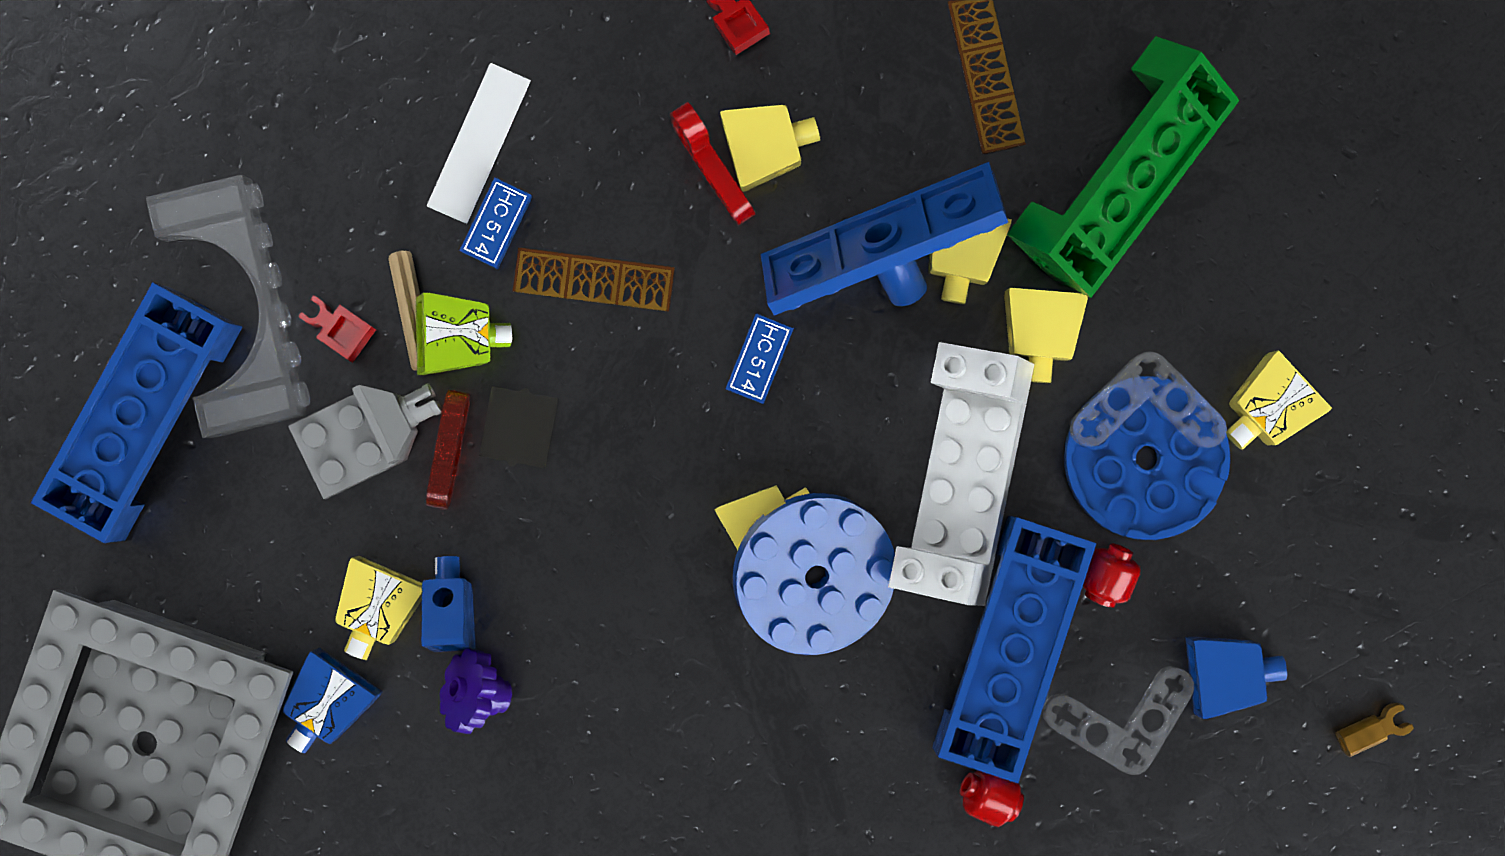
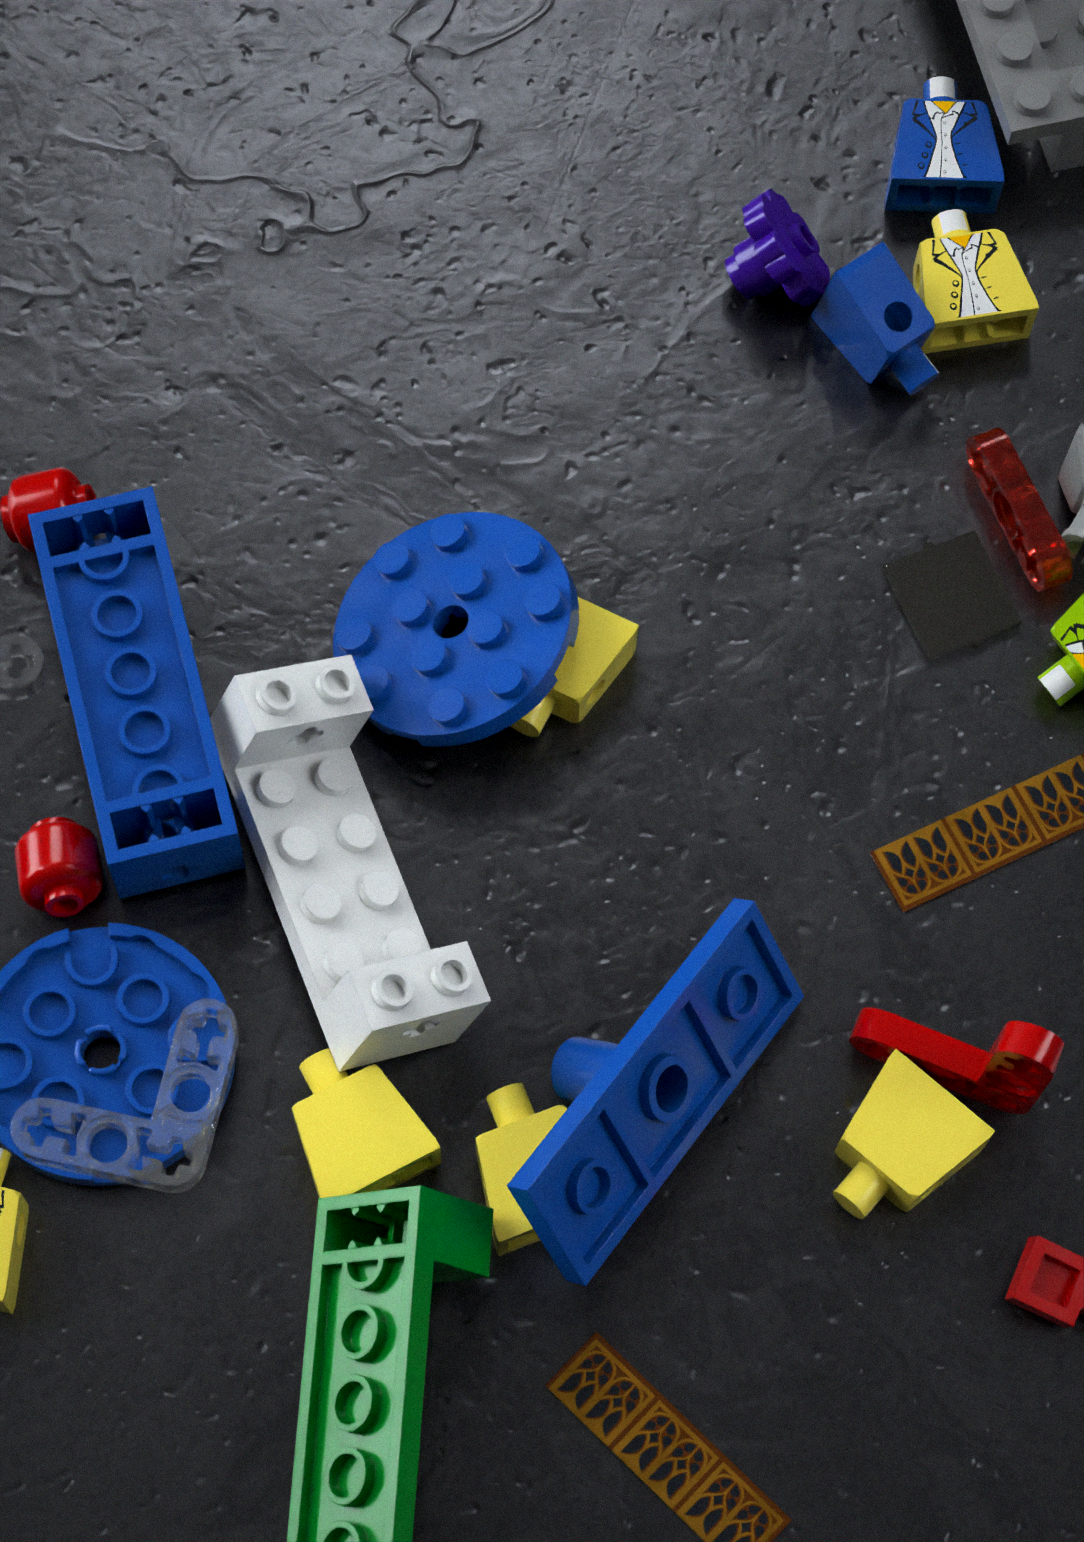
camera: 140 degrees right, 20 degrees down
blue tile [726,314,794,404] -> none

